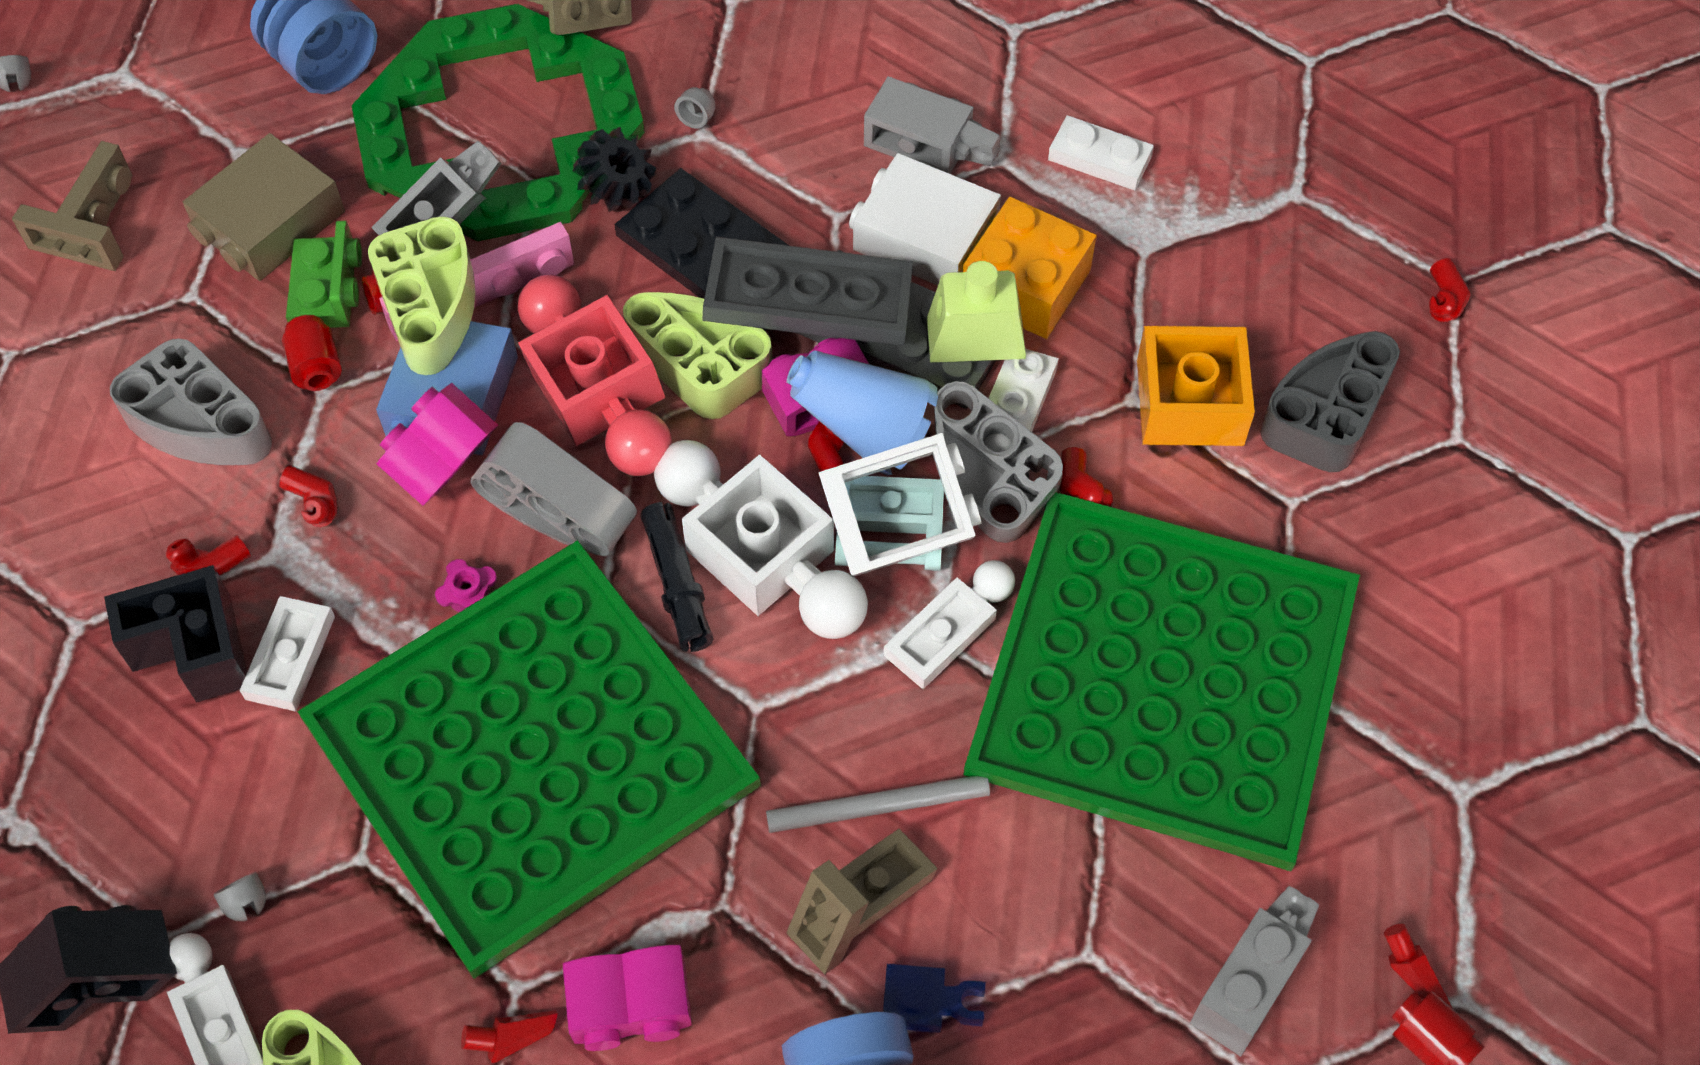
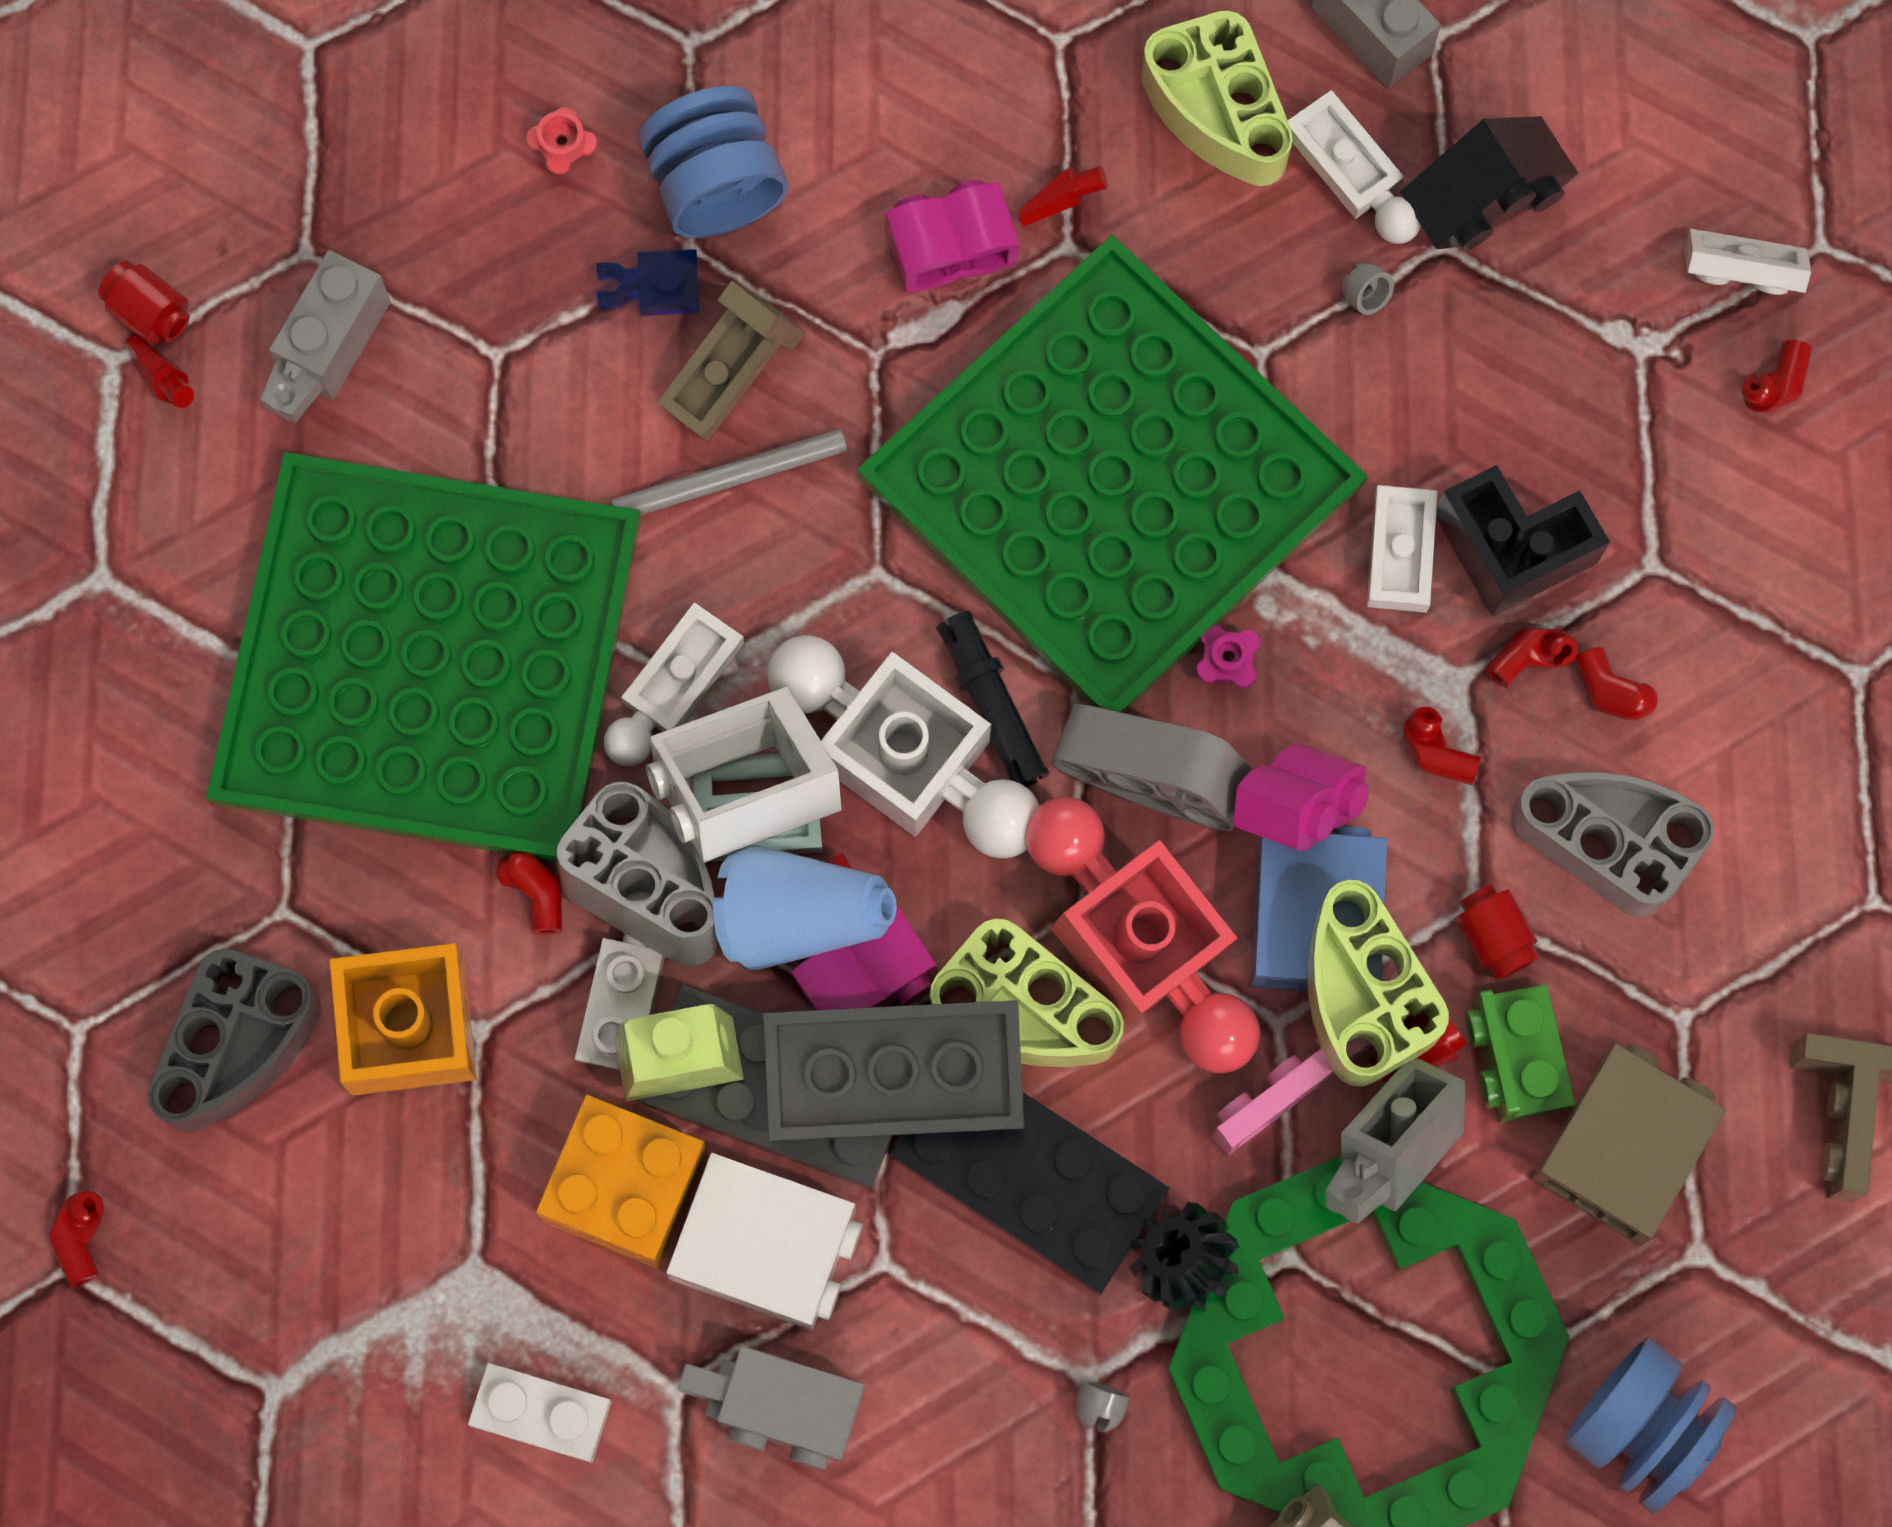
camera: 170 degrees right, 15 degrees up
none -> red arm [1575,647,1658,720]

